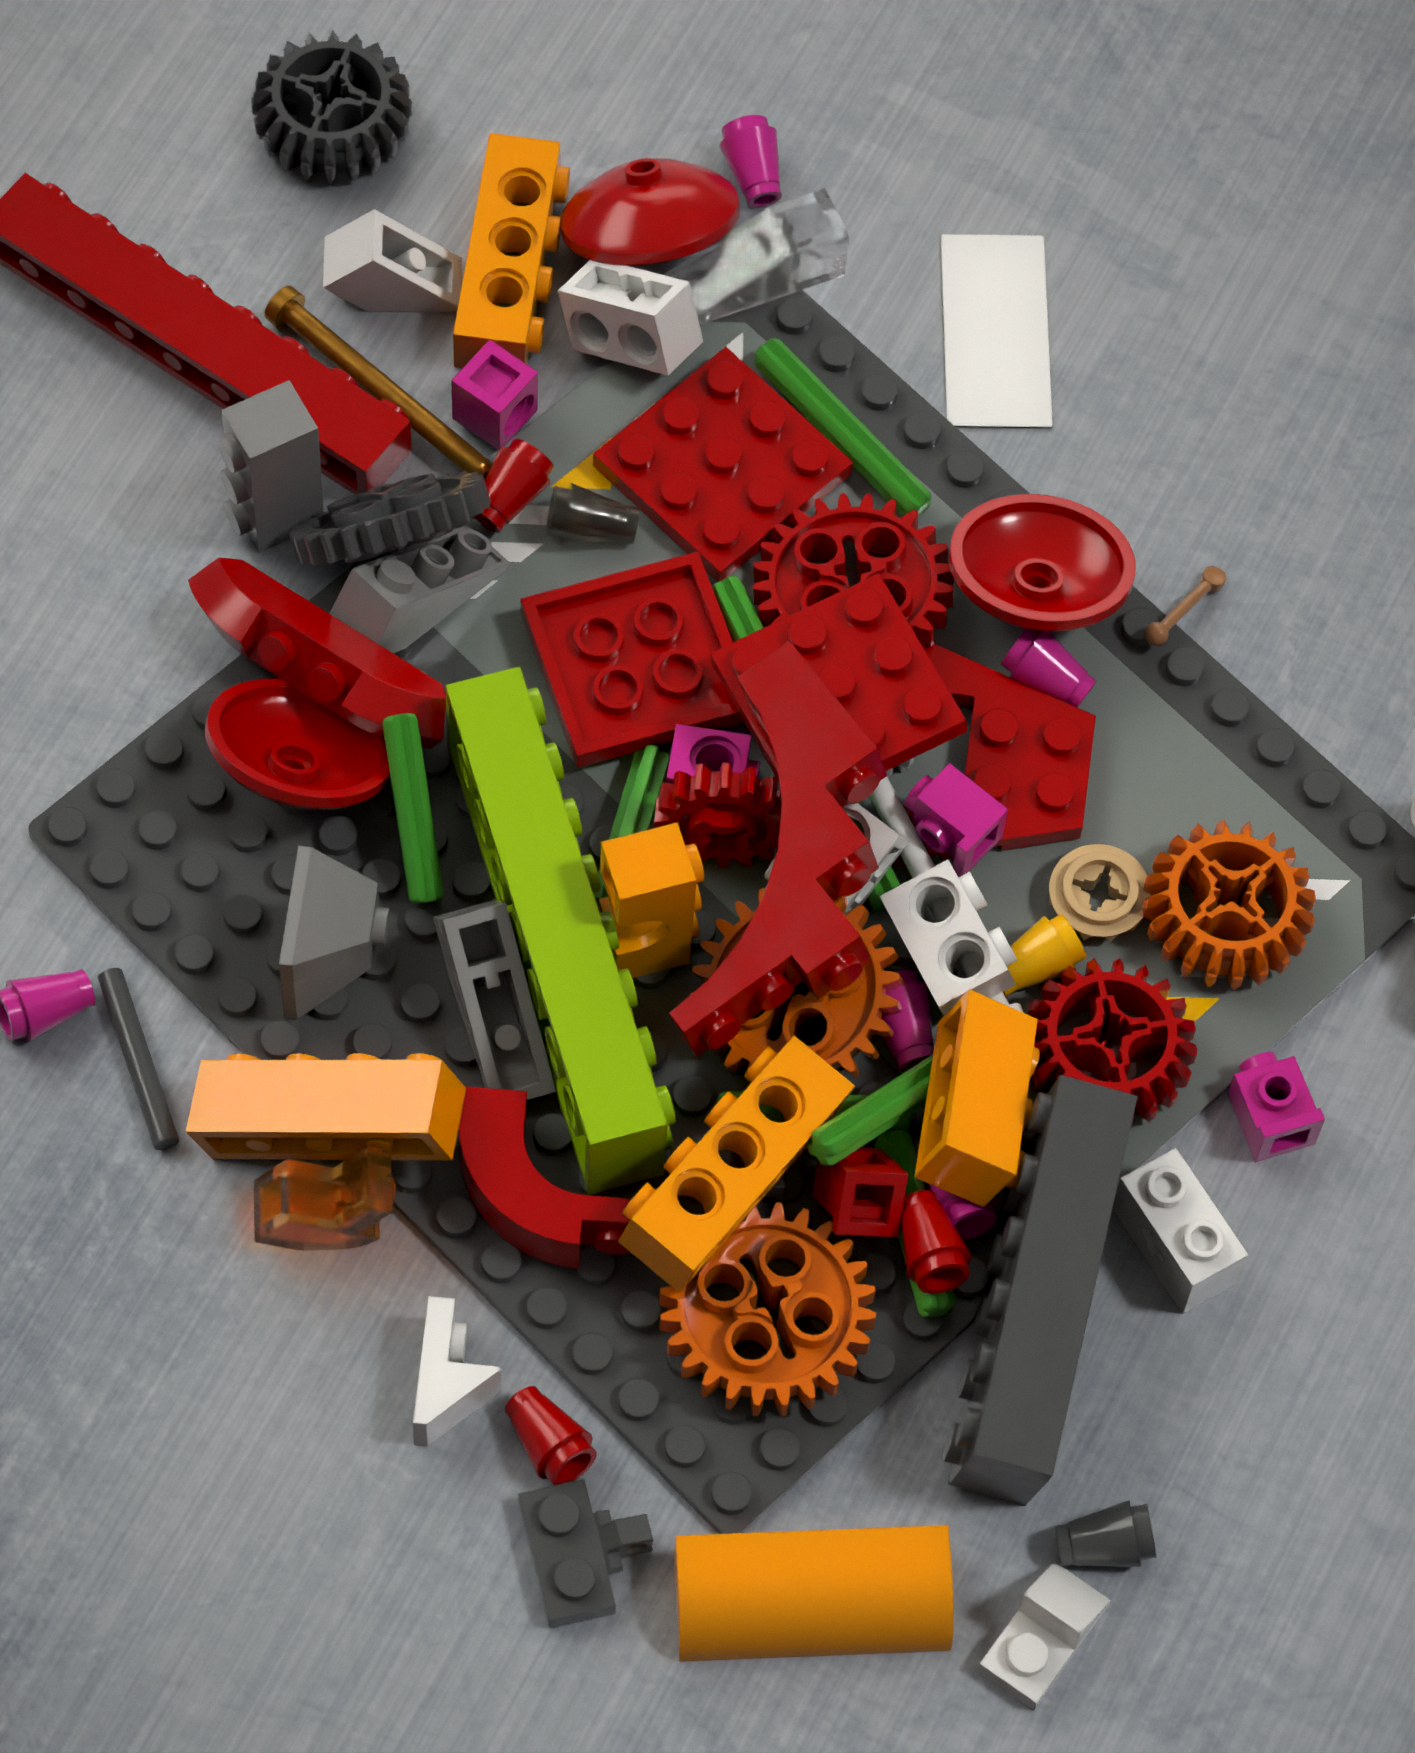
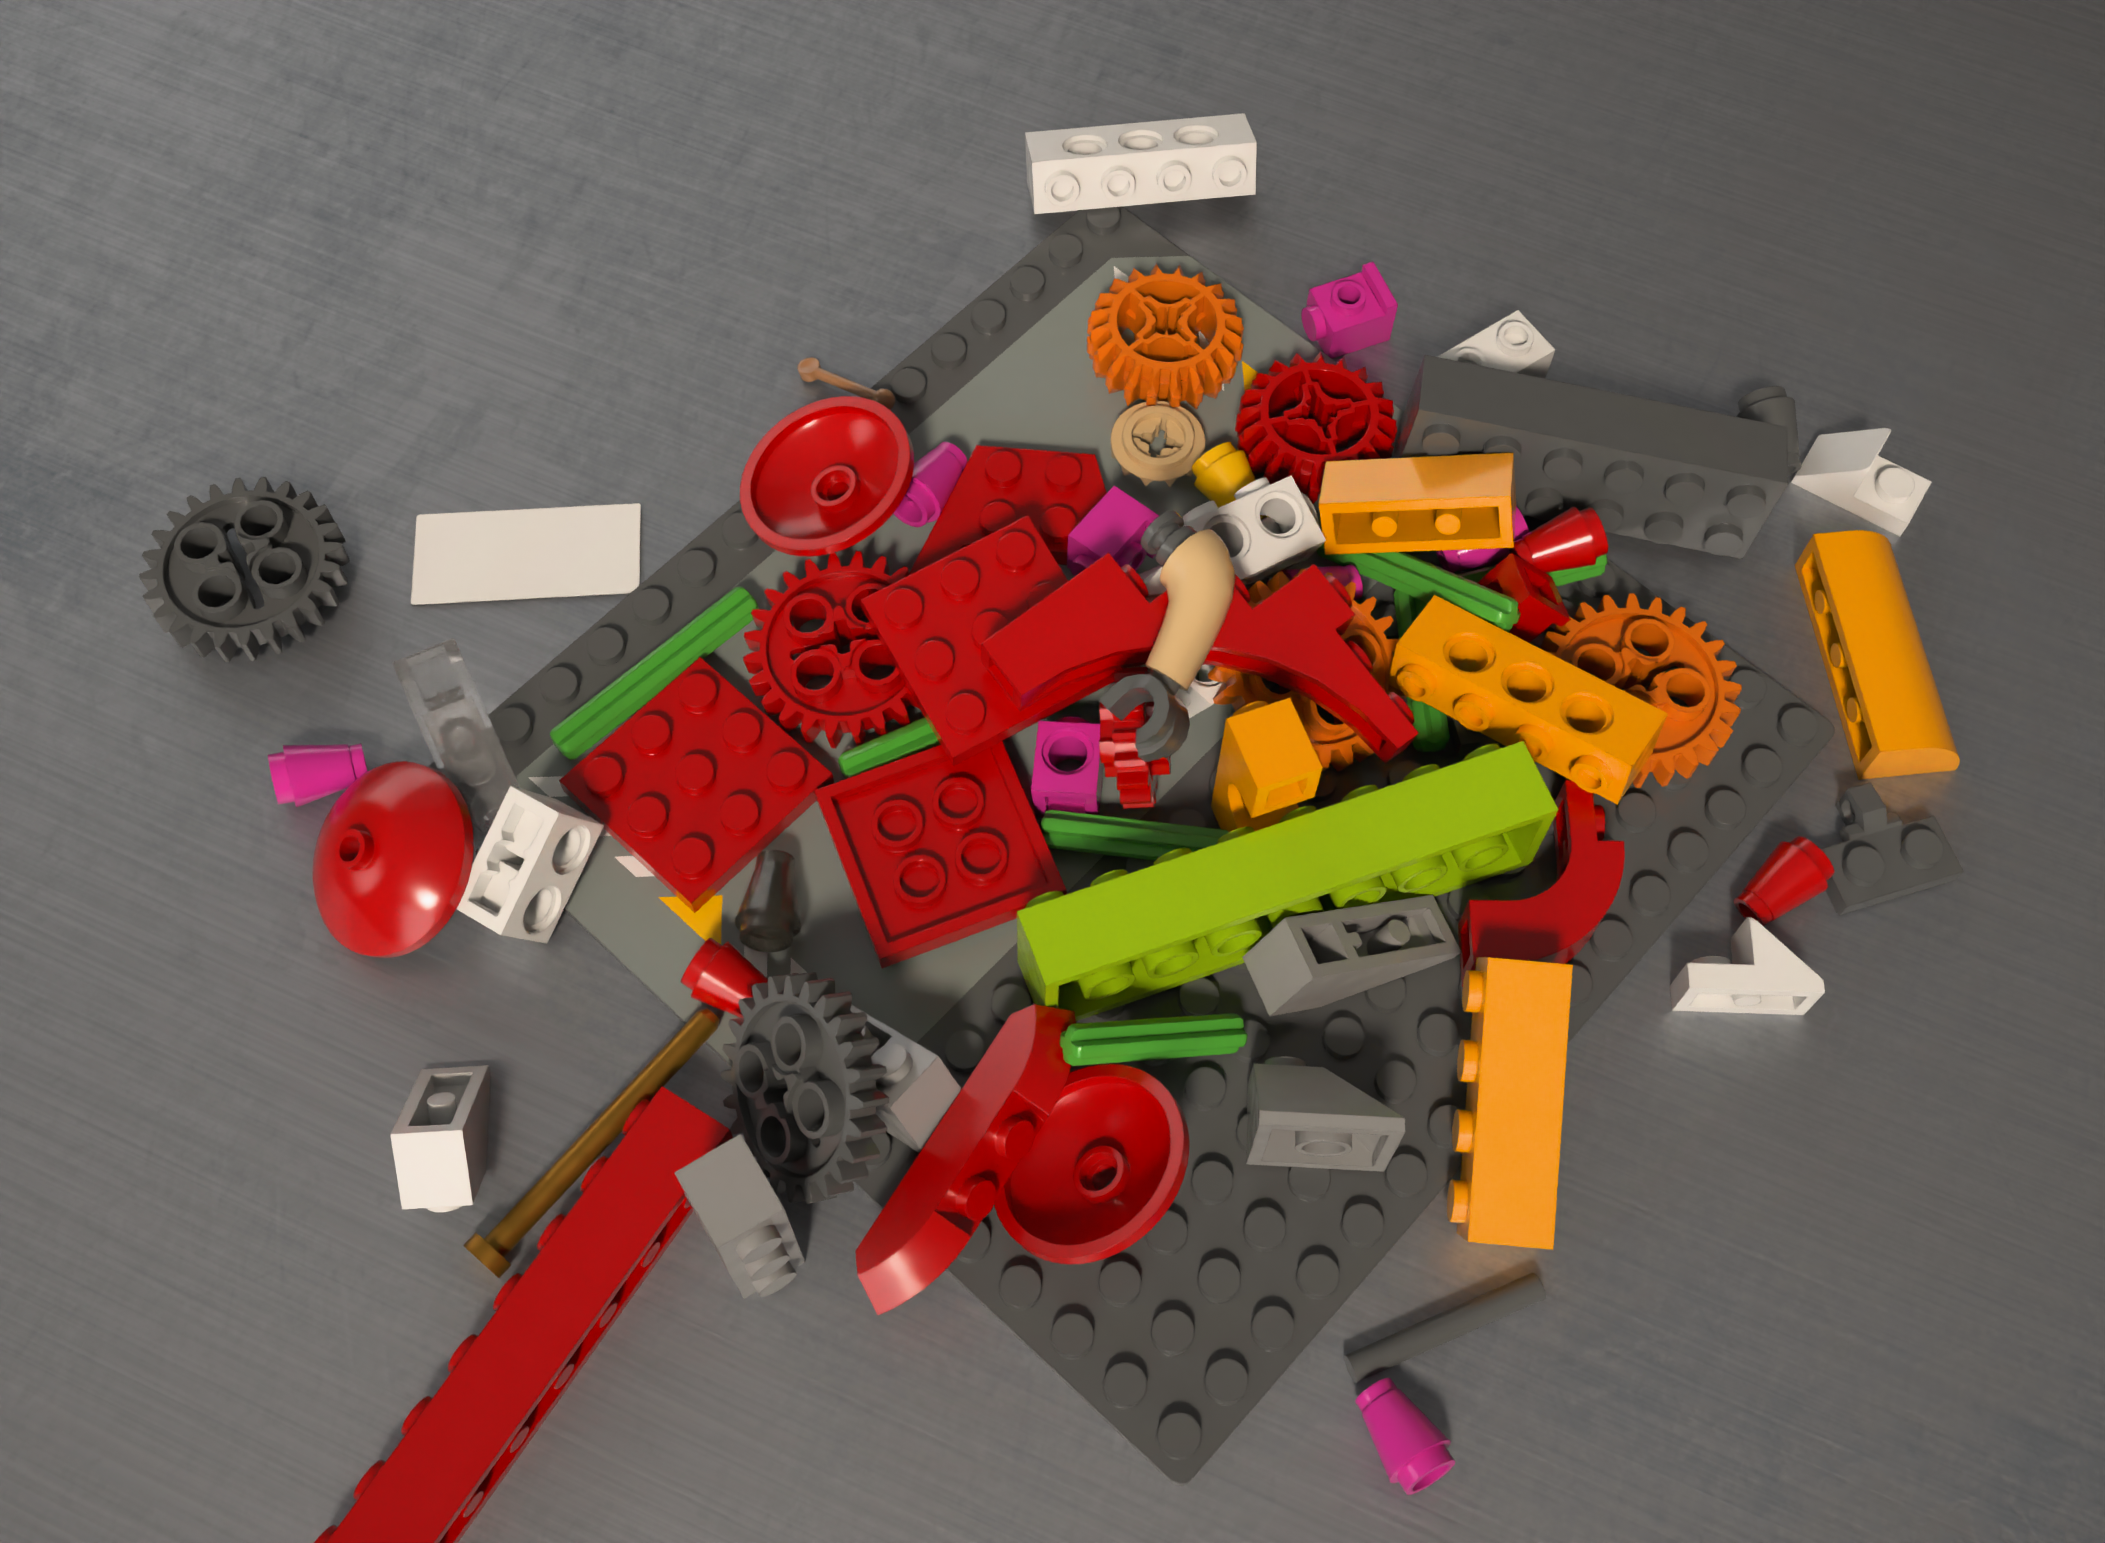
camera: 90 degrees left, 0 degrees up
dark grey gear [251,30,412,185] -> none
clear orange brick [254,1146,396,1251] -> none
dark pink brick [451,340,538,451] -> none
light orange brick [453,133,570,368] -> none
none -> dark grey gear [139,477,350,662]
none -> piece [1099,510,1236,762]

